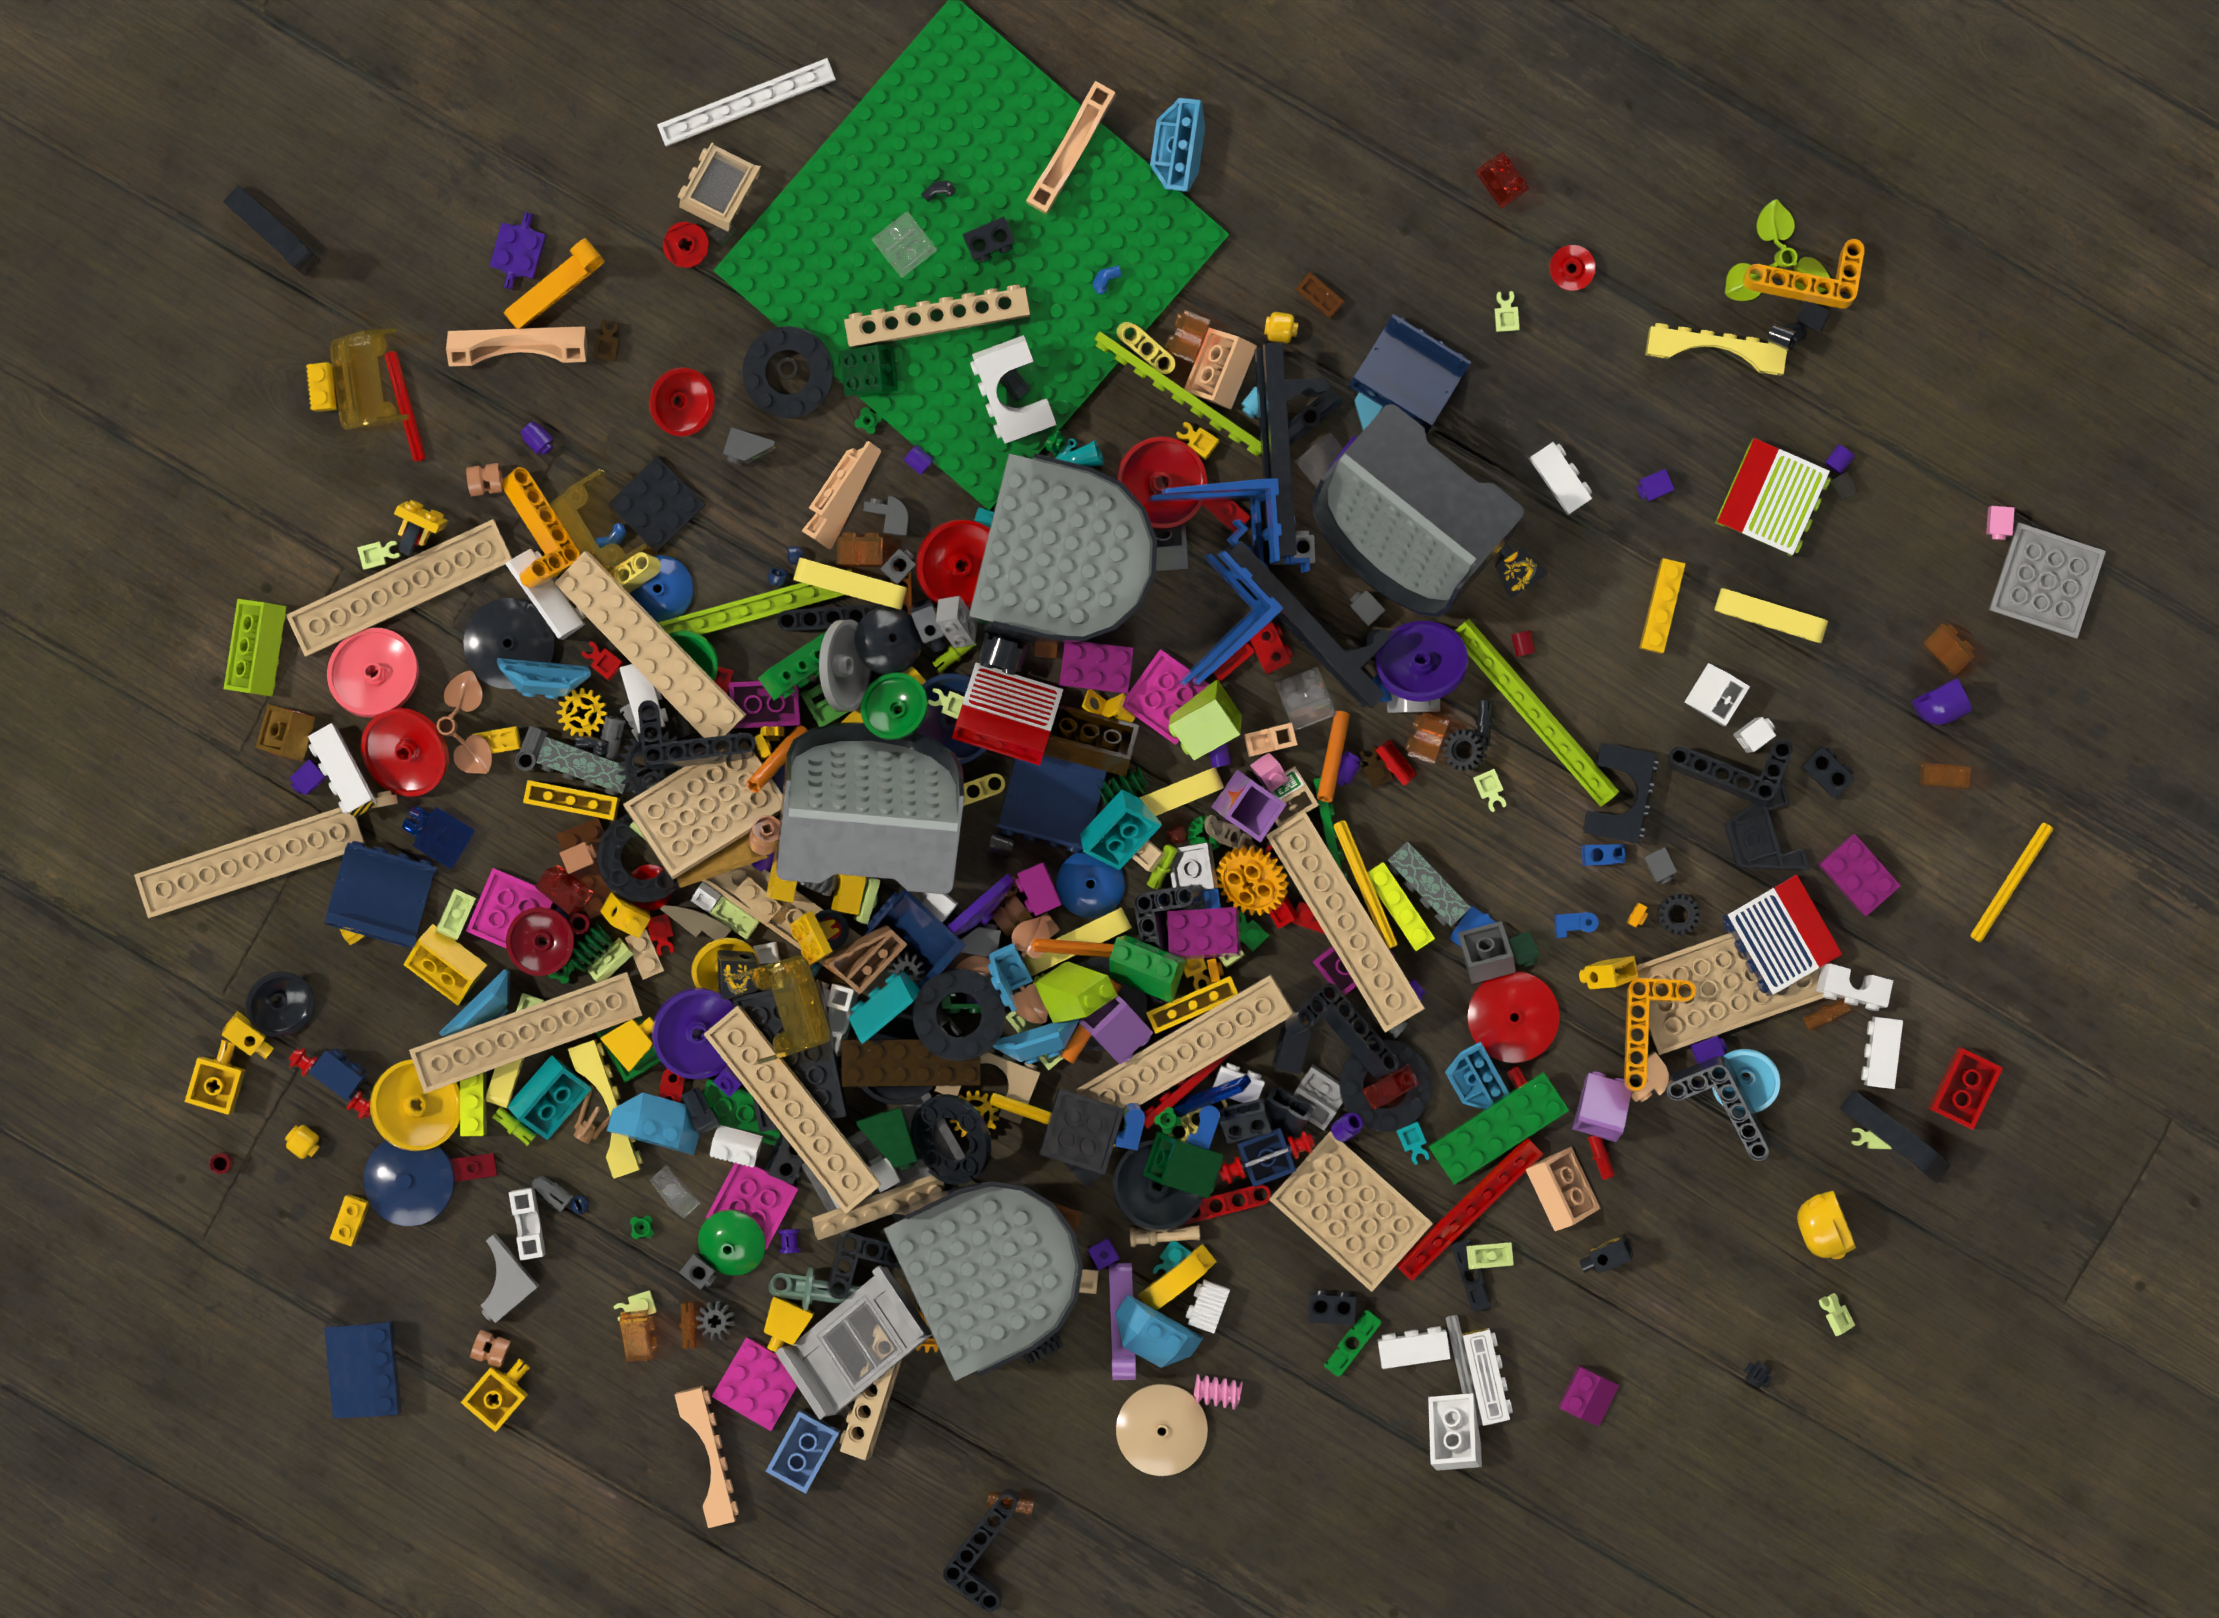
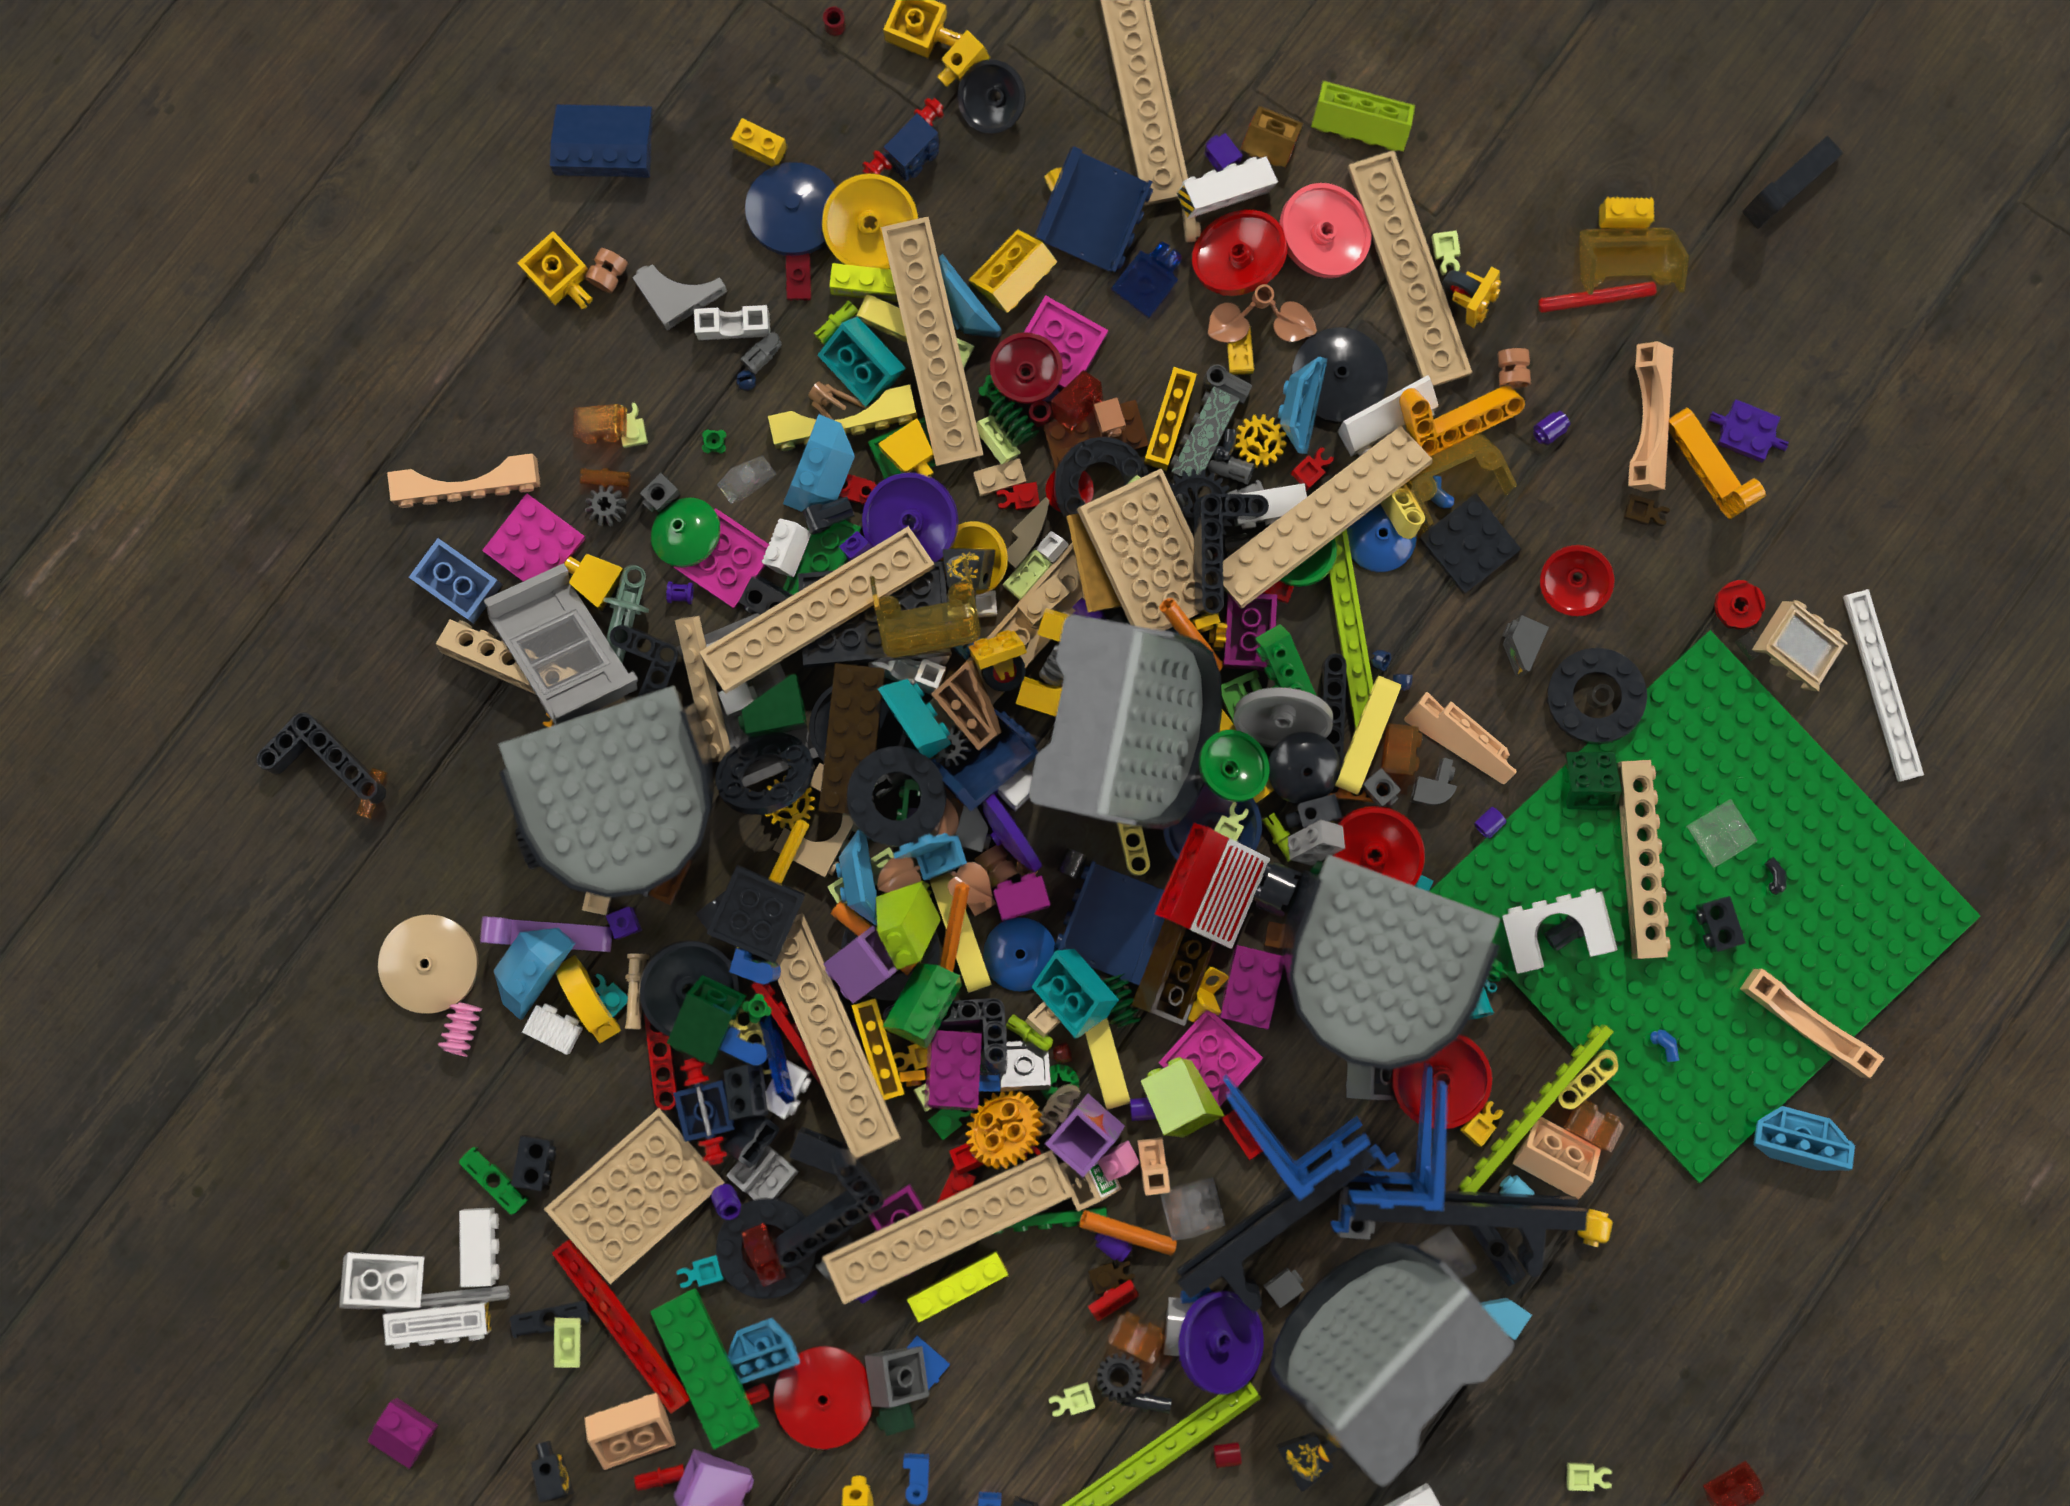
camera: 85 degrees right, 5 degrees down
yellow head [285,1125,320,1159] -> none
yellowish green plate [436,889,476,940] -> none
yellow torso [600,892,650,938] -> none
nougat wheel [748,815,780,855] -> none
yellowish green plate [853,877,881,924] -> none
green plate [855,407,882,434] -> none
red plate [1202,498,1251,533] -> none
red brick [1250,621,1293,675] -> none
reddish brown plate [1295,272,1345,319] -> none
yellow axle [1334,820,1397,949] -> none
dark blue panel [1349,314,1471,434] -> none
dark grey brick [1387,841,1471,926] -> none

